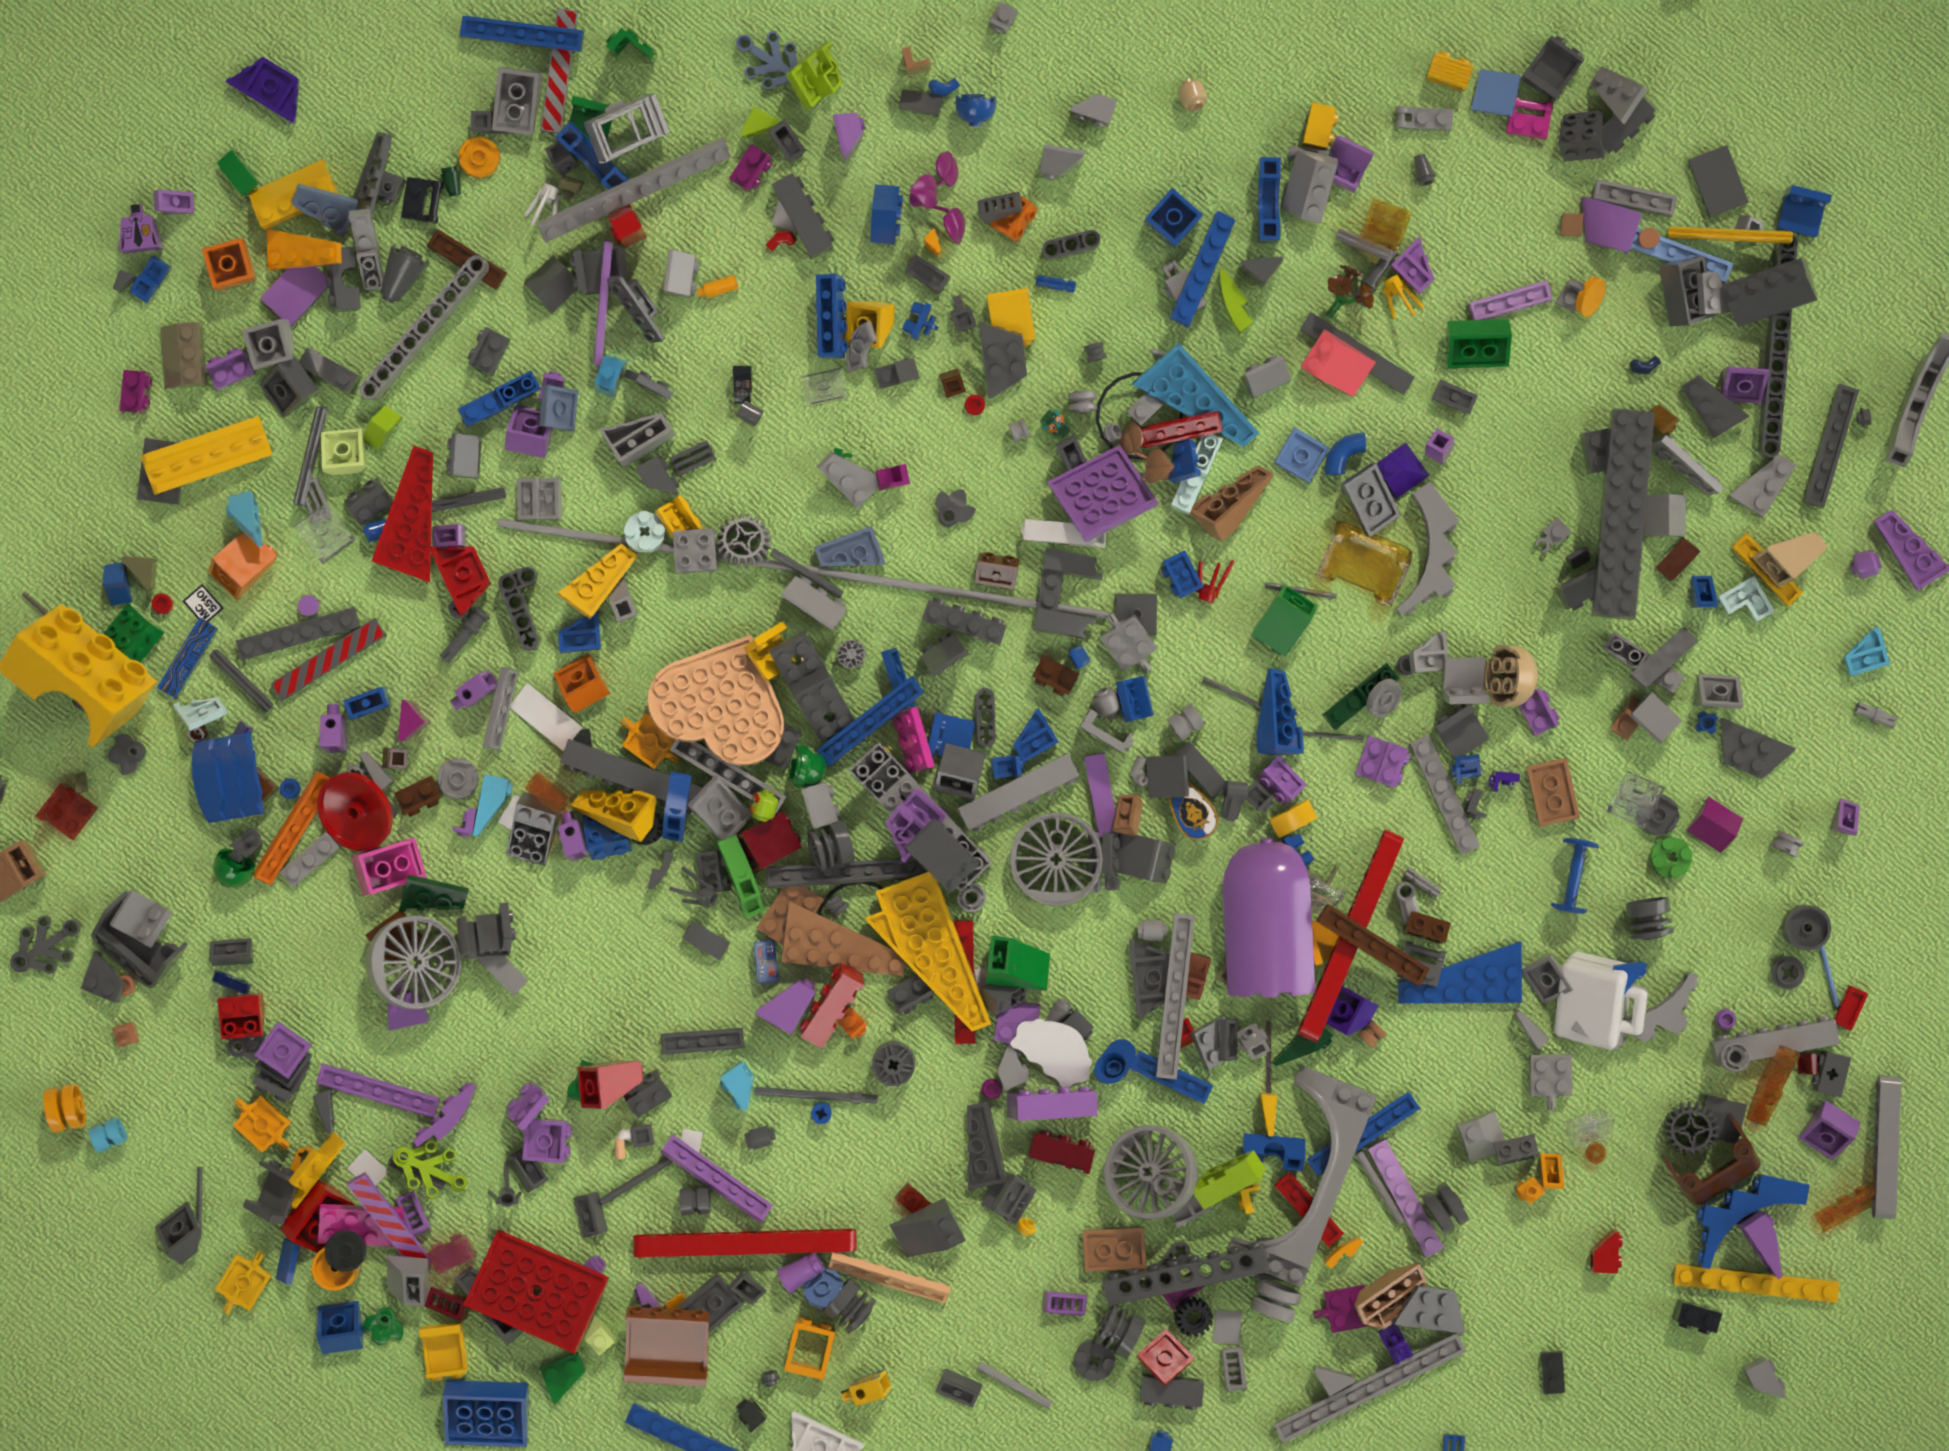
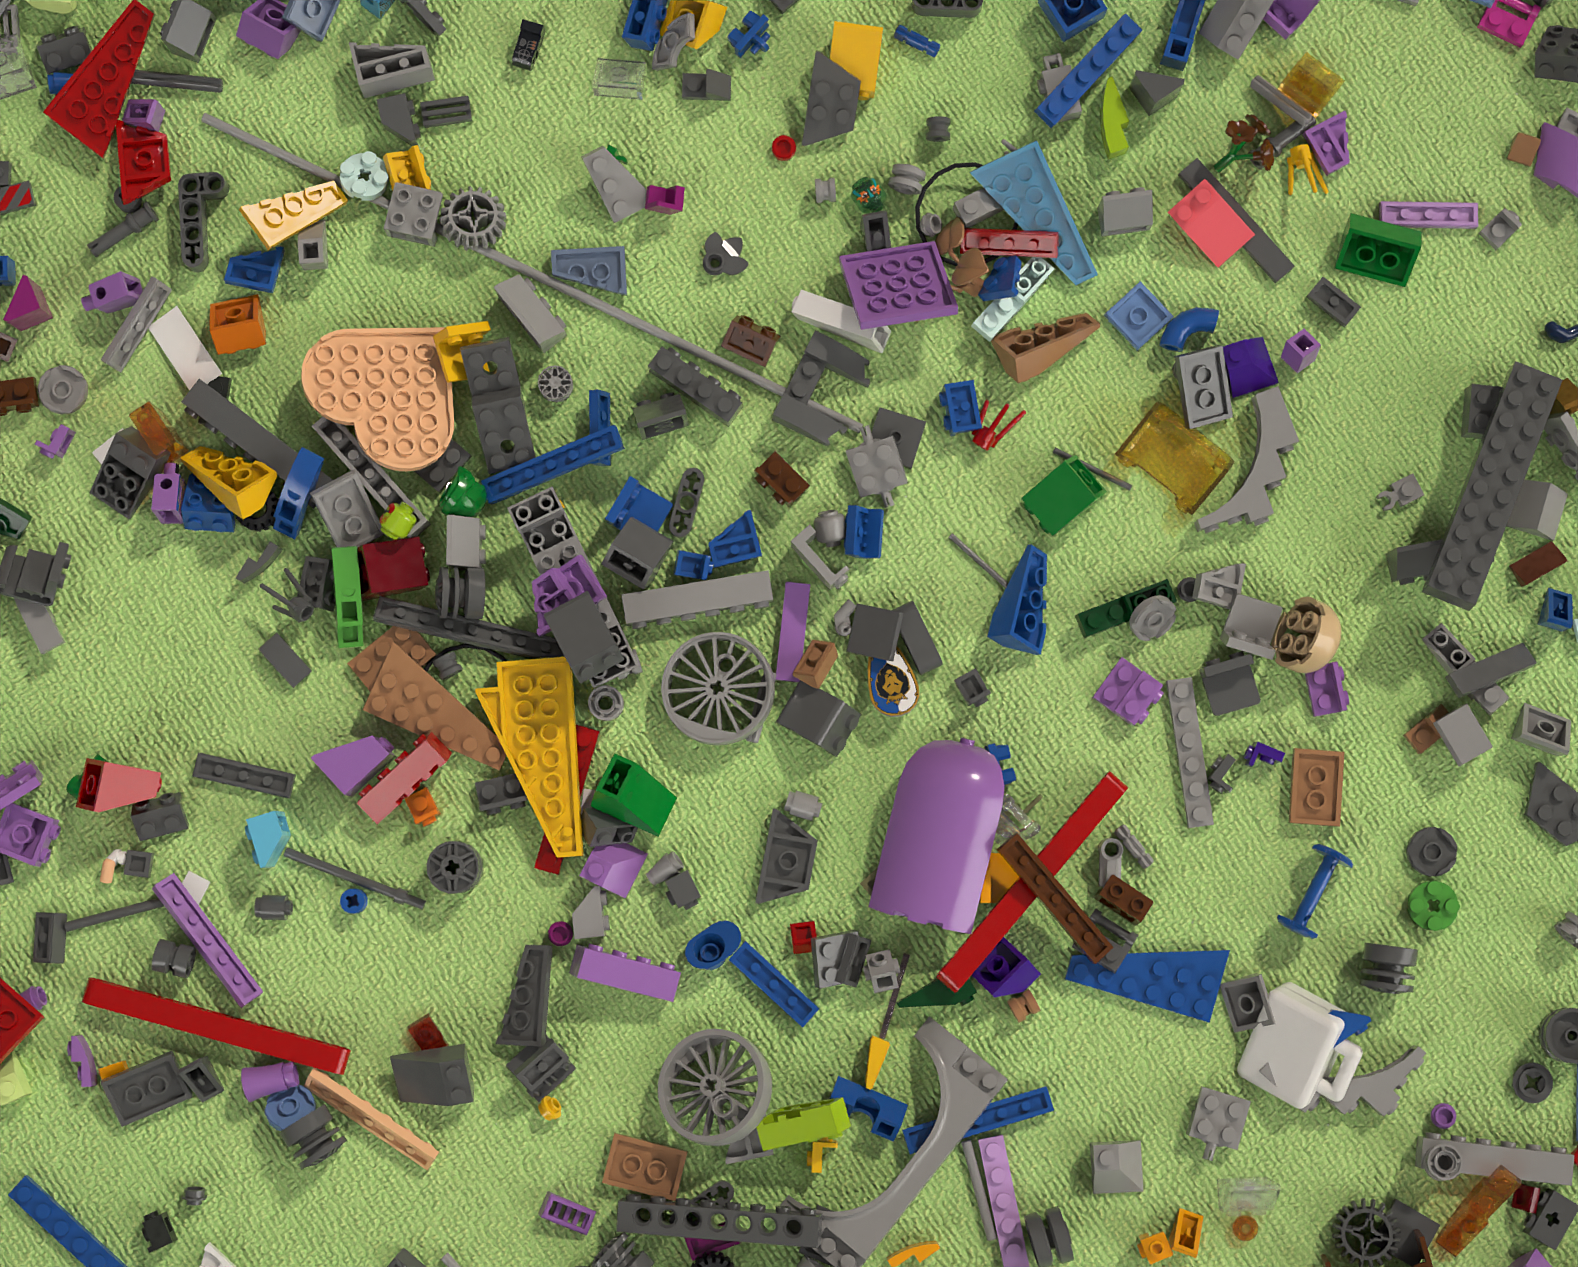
camera: 15 degrees right, 5 degrees down
medium azure slope [473,775,513,836] -> none
light grey slope [517,478,562,520] -> none
light orange plate [620,712,681,769] -> none
panel [624,1306,710,1387] -> none
dark grey piece [737,401,764,427] -> none
slope [754,940,779,984] -> none
dark grey bar [770,548,844,598] -> none
light orange window [784,1318,836,1380] -> none
yellow torso [841,1369,892,1406] -> none
dark pink plate [893,707,934,773] -> none
reddish brown slope [939,368,966,398] -> none
dark grey plate [951,295,977,333] -> none
white sticker [1010,1019,1092,1087] -> none
dark red wedge [1028,1129,1095,1174] -> none
blue slope [1068,645,1091,669] -> none
dark grey hinge [1102,833,1121,891] -> none
light grey plate [1156,913,1195,1079] -> none
light grey wheel [1167,703,1205,741] -> none
copper slope [1186,952,1211,1000] -> none
dark grey piece [1220,780,1248,822] -> none
medium lavender bracket [1256,755,1307,806] -> none
yellow slope [1269,799,1318,838] -> none
red plate [1274,1171,1344,1247] -> none
dark grey axle [1302,731,1364,740] -> none
dark grey cone [1414,154,1436,186] -> none
blue bracket [1451,754,1482,784] -> none
dark grey bracket [1494,1134,1539,1166] -> none
light grey slope [1514,1009,1549,1050] -> none
dark grey slope [1566,546,1590,570] -> none
light orange tile [1575,276,1606,317] -> none
clear slope [1607,771,1665,828] -> none
magenta slope [1686,796,1743,853] -> none
blue plate [1695,712,1718,734] -> none

